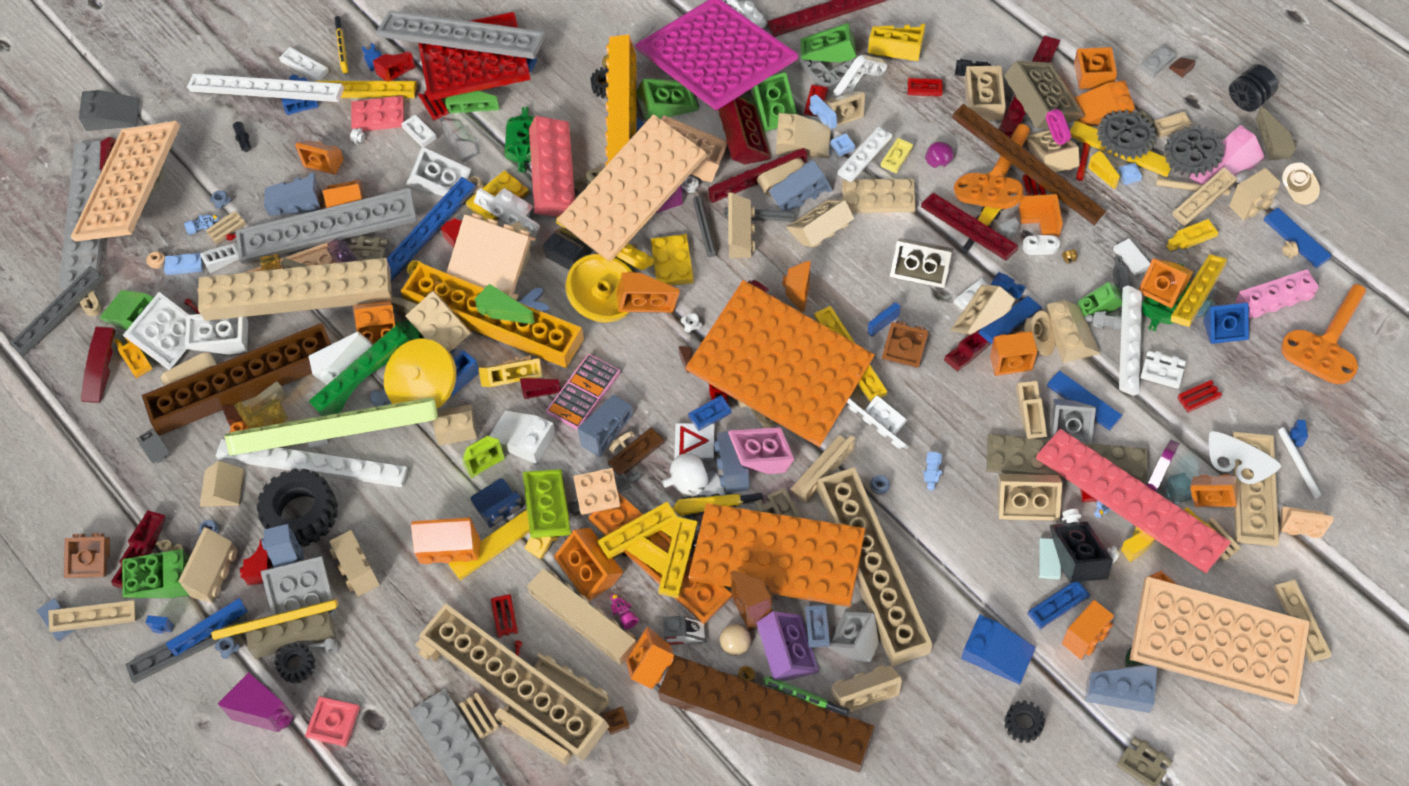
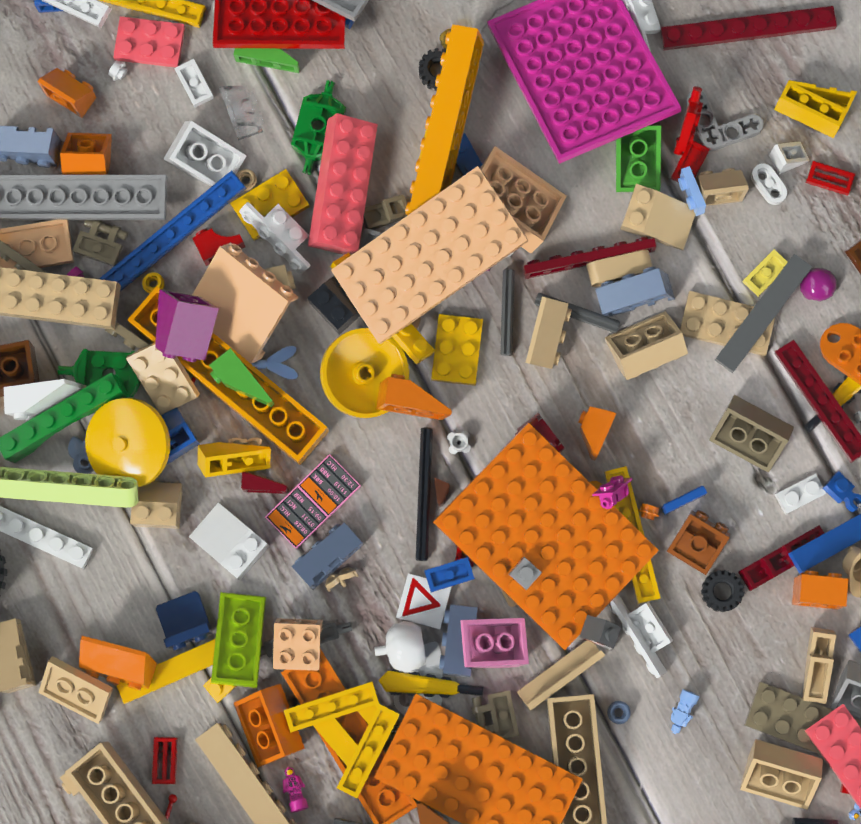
camera: 15 degrees right, 20 degrees up
hinge [327,238,359,263] -> none
orange slope [353,301,395,344] -> none
red tile [418,90,449,121] -> none
lime slope [462,436,505,479] -> none
reddish brown tile [607,427,665,476] -> none
bright green slope [637,78,698,119] -> none
dark red slope [718,97,771,165] -> none
bright green slope [800,23,856,63] -> none
light blue plate [831,134,855,157] -> none
white beam [833,55,888,97] -> none
white bracket [837,127,892,182] -> none
tan slope [950,284,1015,335] -> none
white plate [1062,509,1082,523] -> none
none -> tan plate [38,656,113,724]
none -> slope [155,289,219,362]
none -> black axle [416,427,433,561]
none -> light grey plate [508,557,542,590]
none -> dark grey slope [579,615,621,650]
none -> dark pink hinge [592,475,633,509]
none -> orange plate [638,503,660,520]
none -> red plate [674,86,703,155]
none -> black tyre [701,570,744,612]
none -> dark grey tile [715,254,812,373]
none -> white plate [751,164,787,205]
none -> white slope [769,141,810,175]

